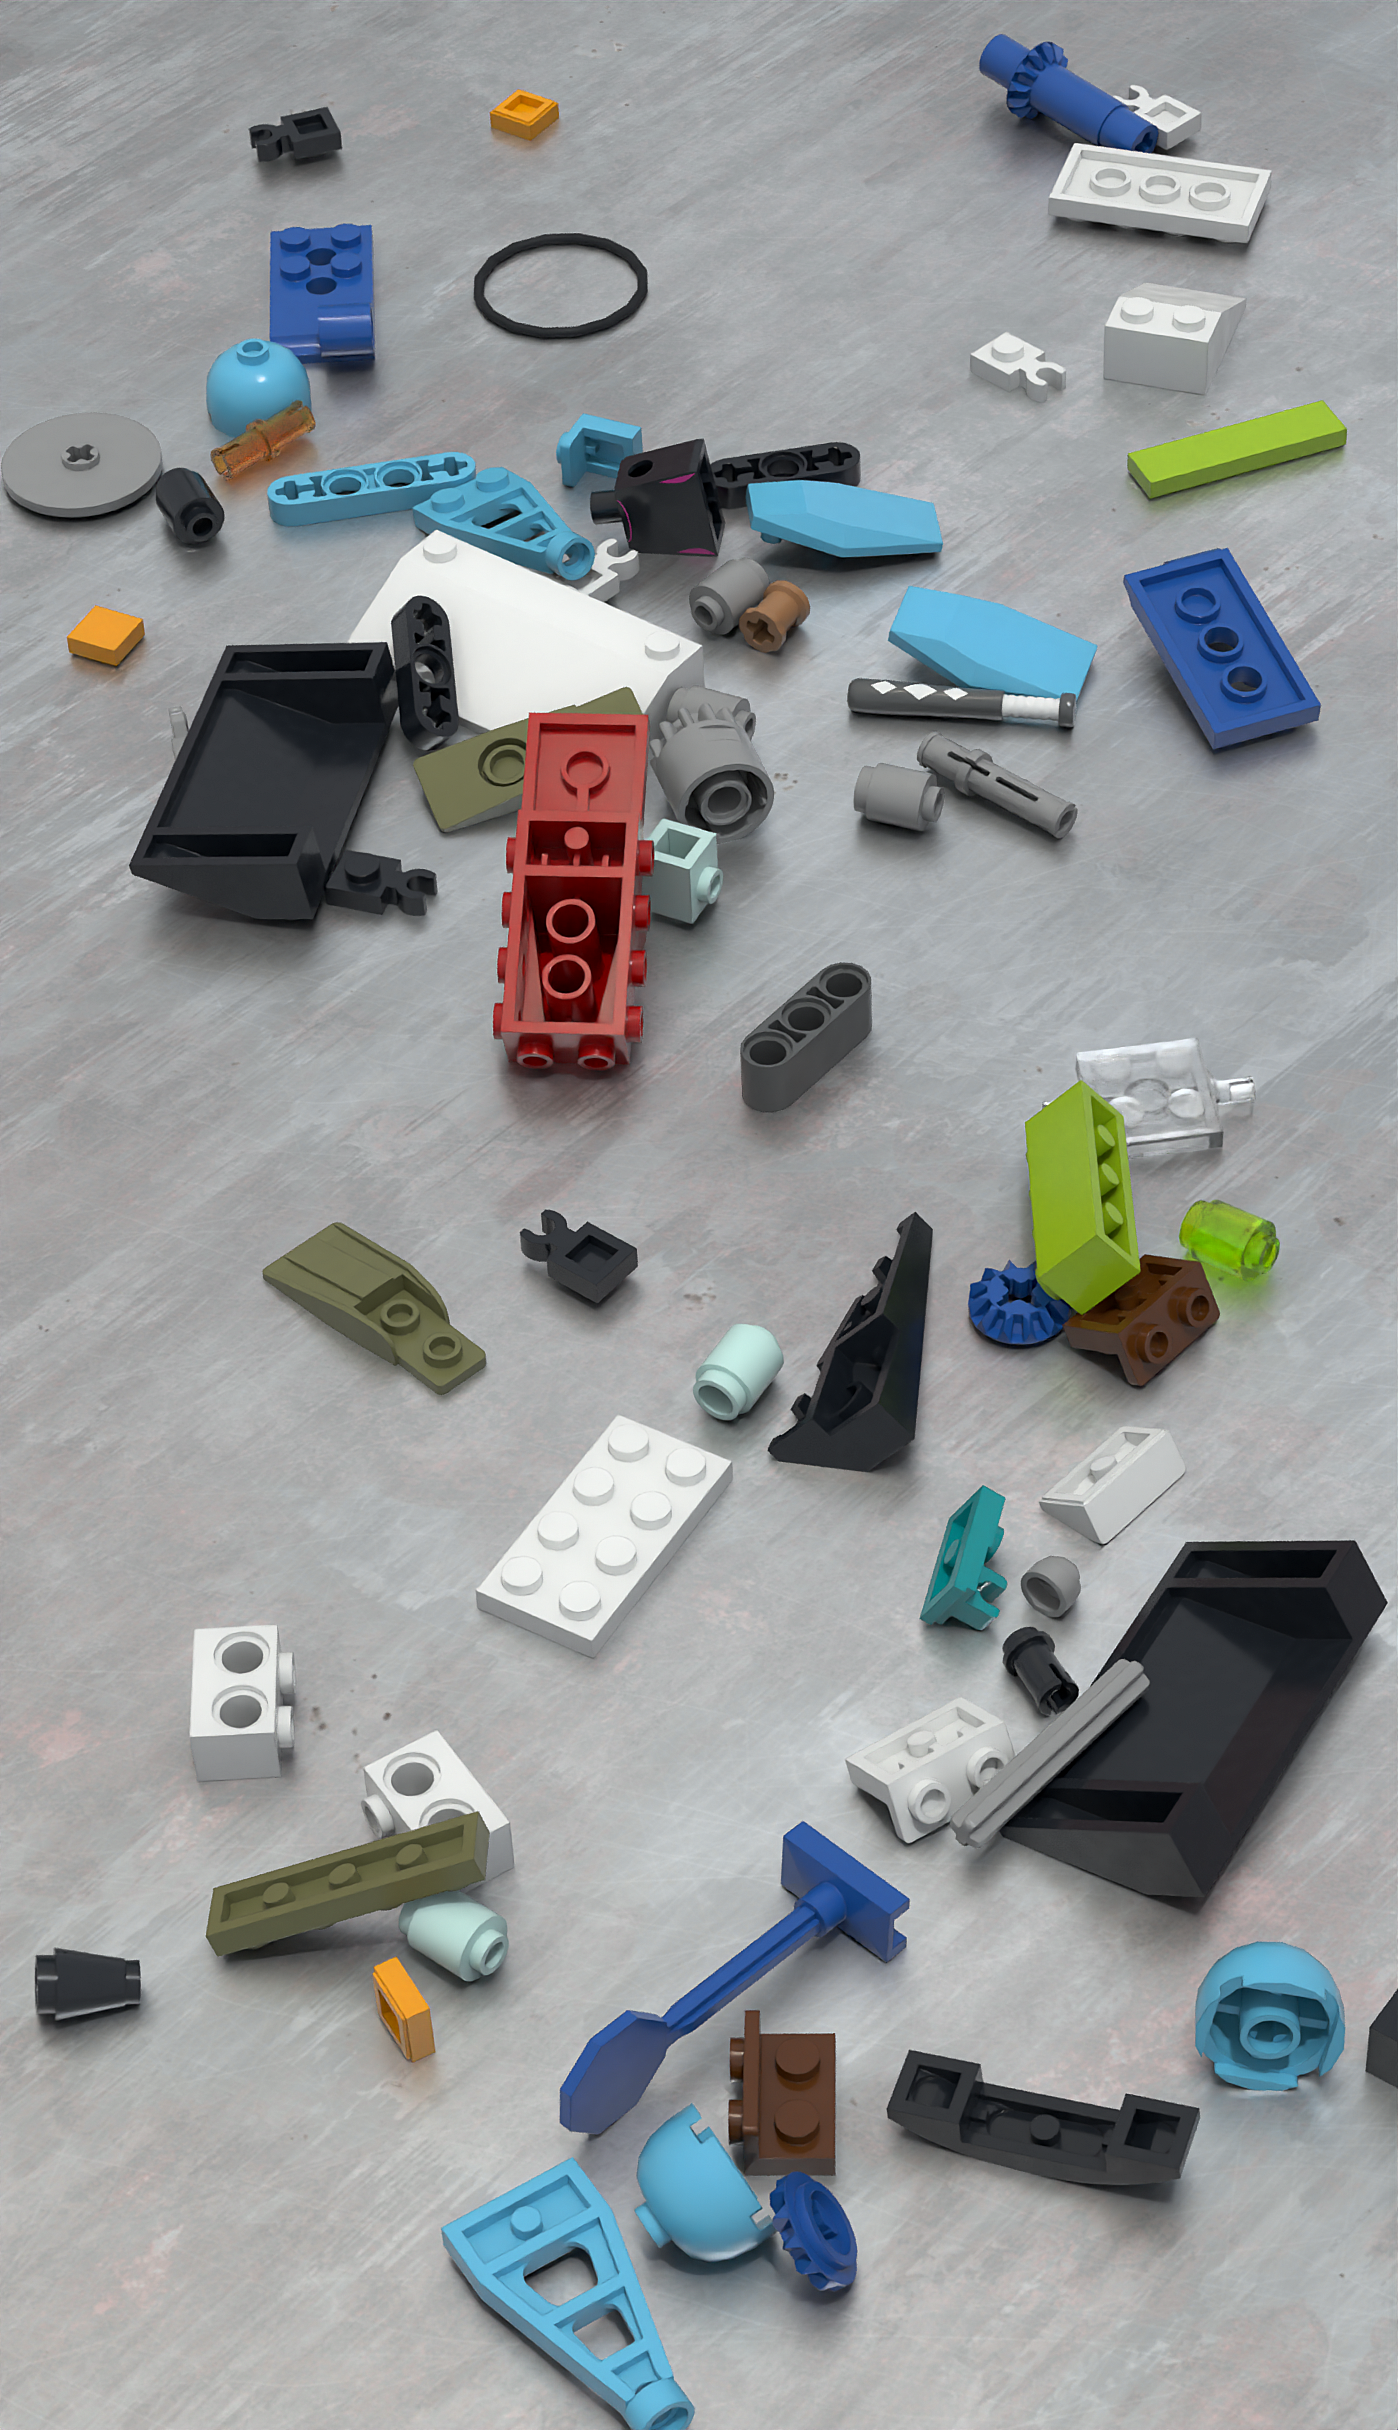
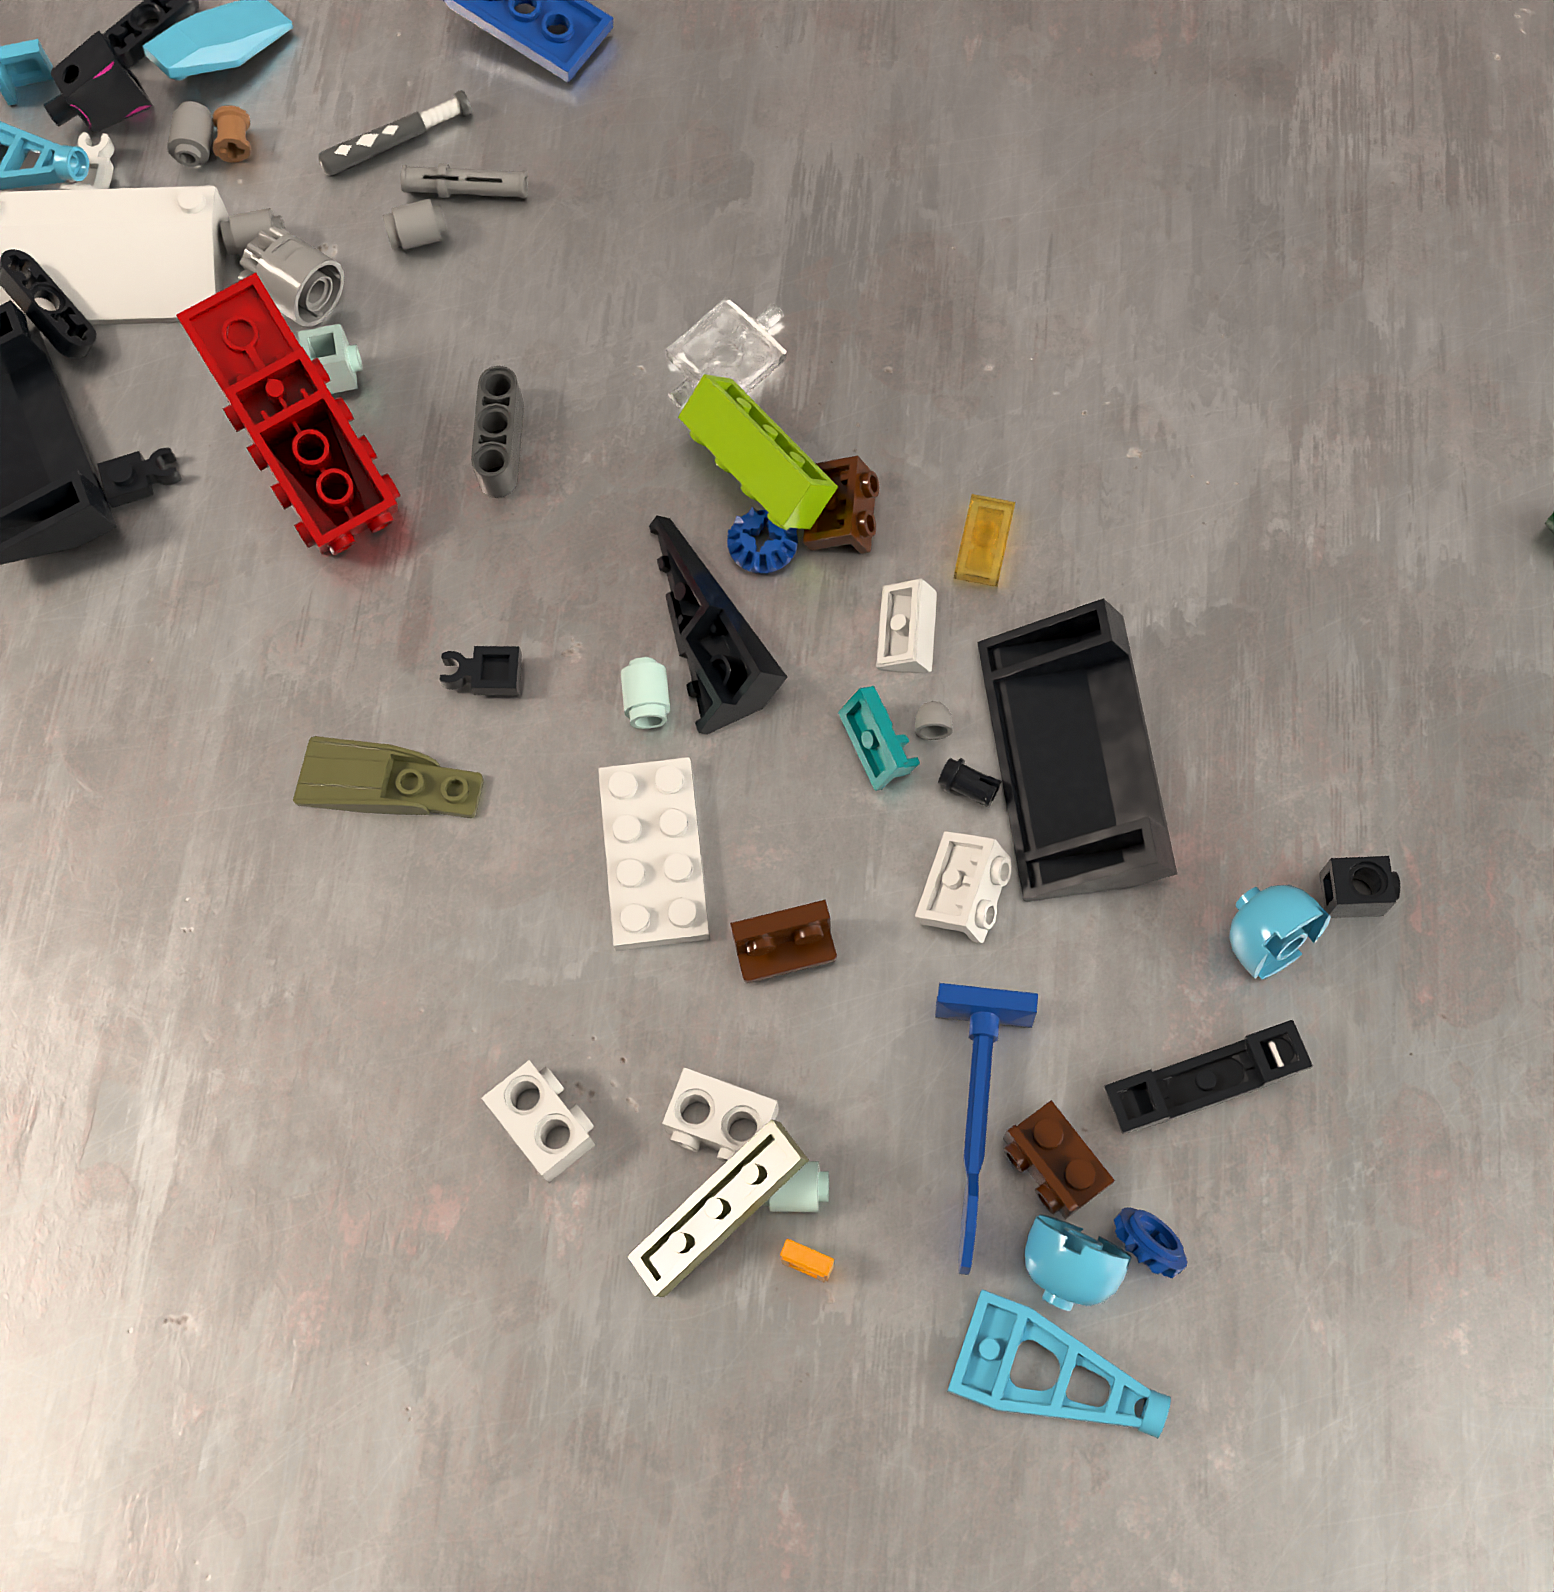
camera: 35 degrees left, 25 degrees up
black cone [35,1947,141,2021] -> none
olive piece [413,687,643,832] -> none
medium azure piece [888,586,1098,702] -> none
light grey axle [949,1659,1150,1848] -> none
clear neon green brick [1179,1200,1280,1282] -> none
none -> reddish brown bracket [730,899,837,983]
none -> clear yellow plate [954,494,1015,587]

